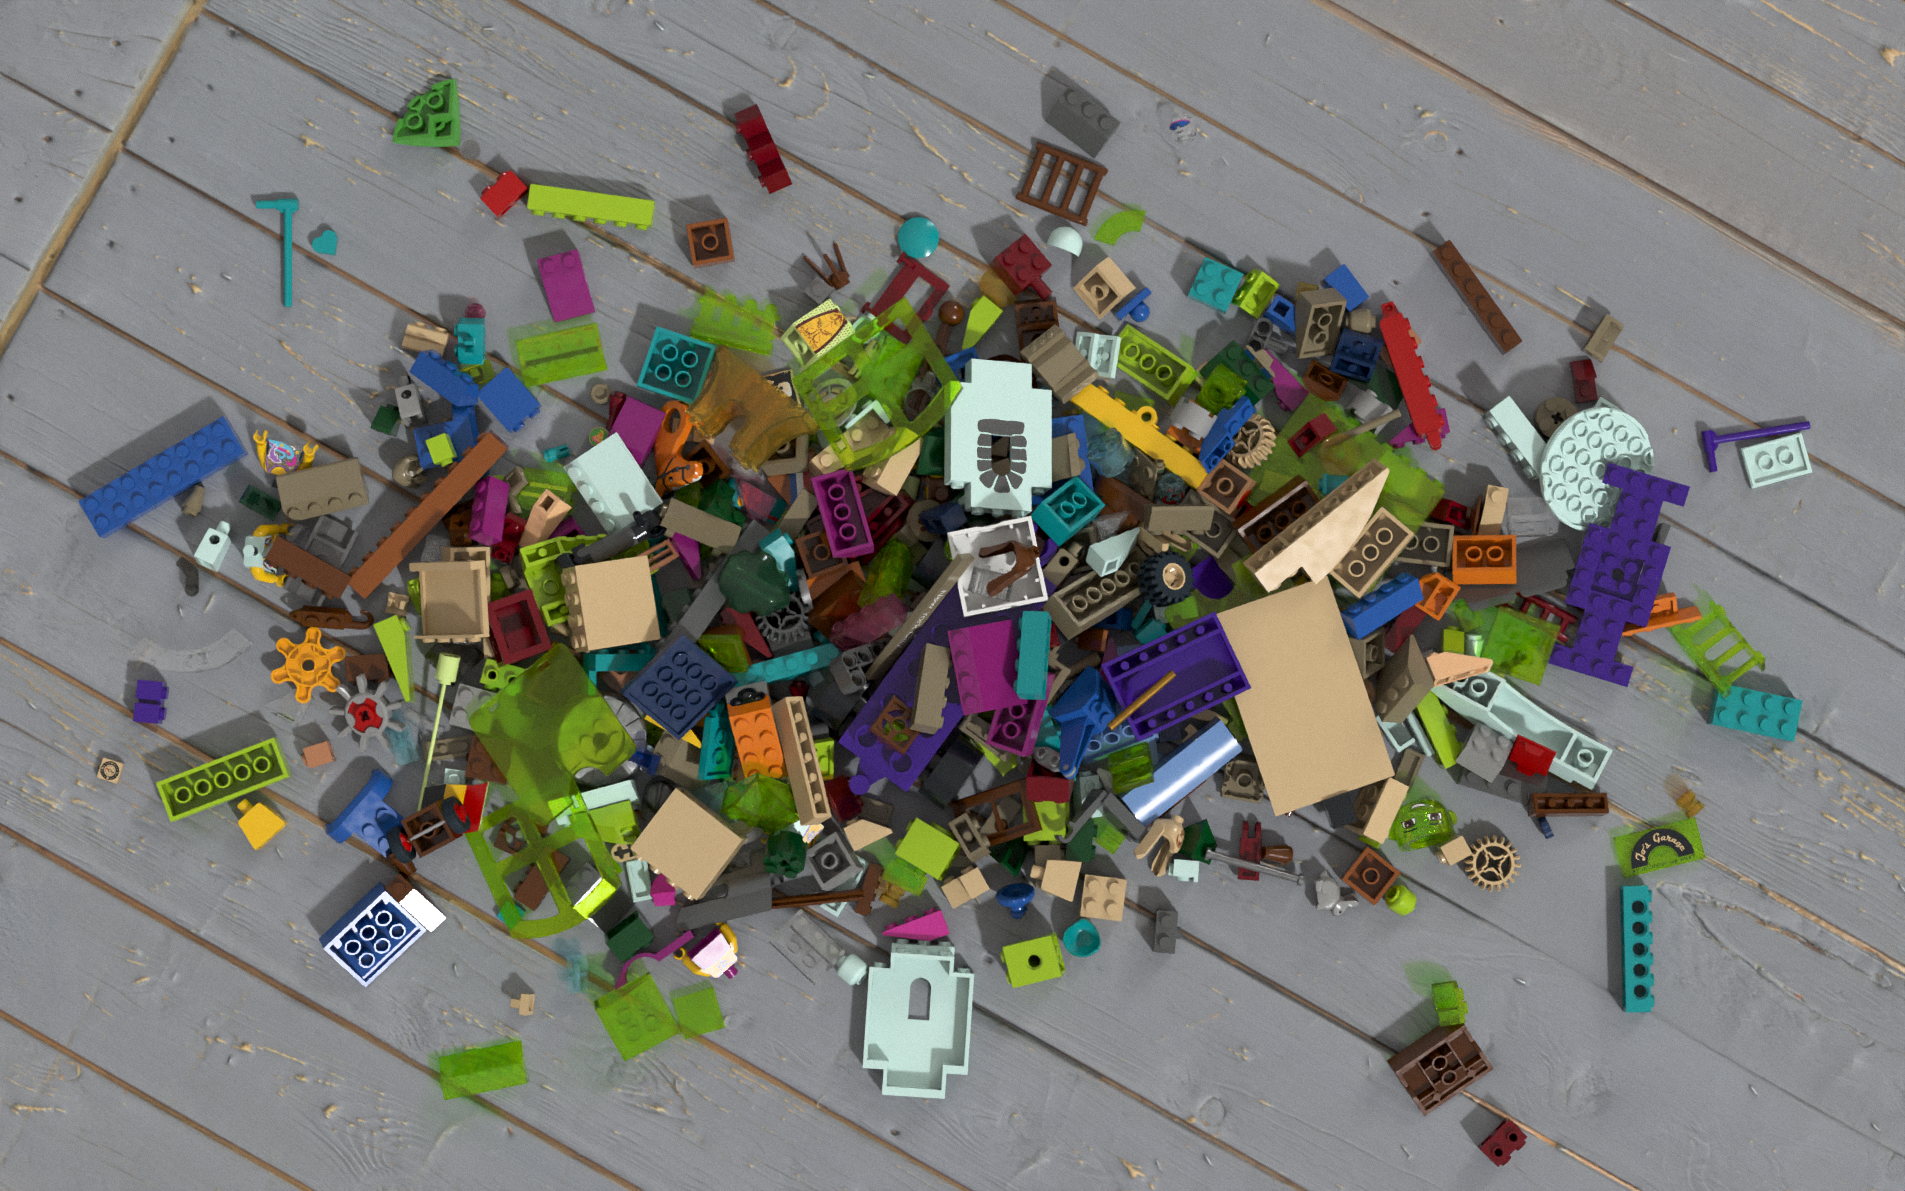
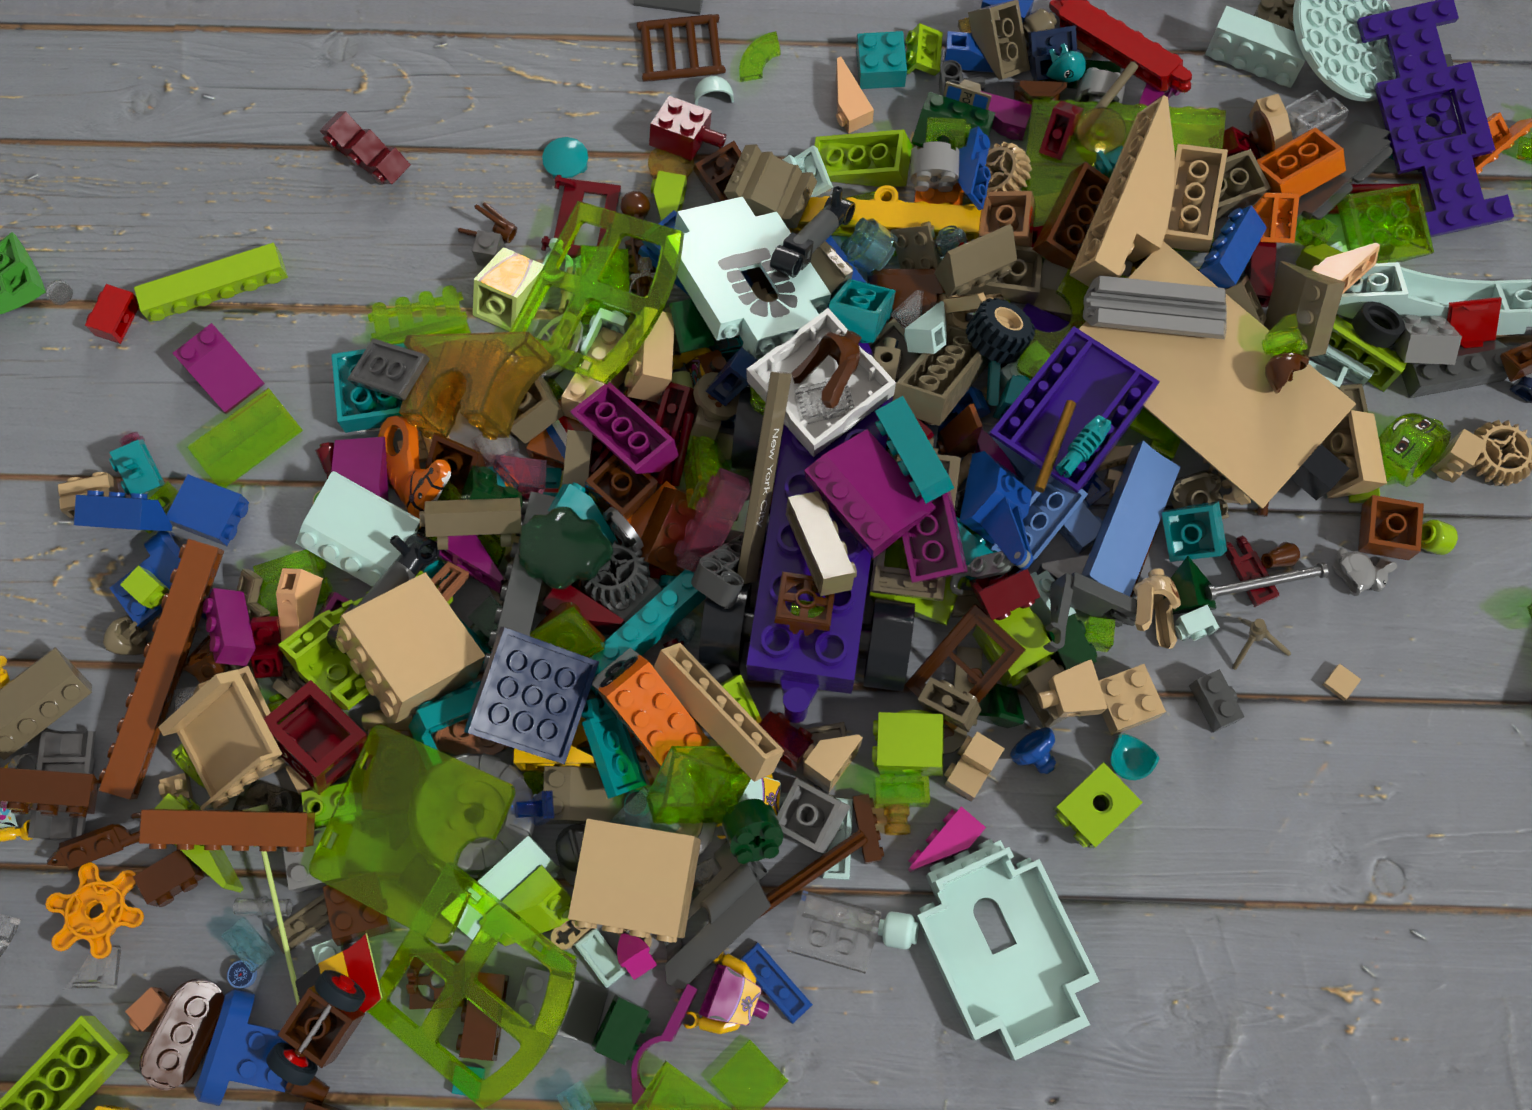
camera: 25 degrees left, 15 degrees down
light grey gear [329,673,407,752] -> none
dark green slope [370,404,402,437] -> none
light grey torso [395,375,428,428] -> none
teal pin [543,443,570,463] -> none
dark tan tile [590,383,612,404] -> none
dark orange brick [686,218,736,269] -> none
tan slope [1073,257,1136,320] -> none
clear neon green slope [1108,741,1154,794] -> none
blue tile [1115,287,1152,322] -> none
none -> dark orange brick [139,809,315,852]
none -> tile [139,979,224,1090]
none -> tile [227,960,257,989]
none -> flat silver tile [348,339,430,401]
none -> blue tile [740,942,813,1024]
none -> black piece [770,186,856,278]
none -> light nougat slope [836,57,874,134]
none -> teal piece [1047,44,1086,82]
none -> teal hinge [1056,415,1111,478]
none -> light grey piece [1083,276,1227,339]
none -> teal slope [1162,501,1227,562]
none -> dark tan plant [1232,618,1291,670]
none -> clear neon green brick [1262,313,1308,358]
none -> reddish brown hair [1265,352,1309,394]
none -> tan tile [1322,664,1361,701]
none -> black tyre [1352,301,1405,348]

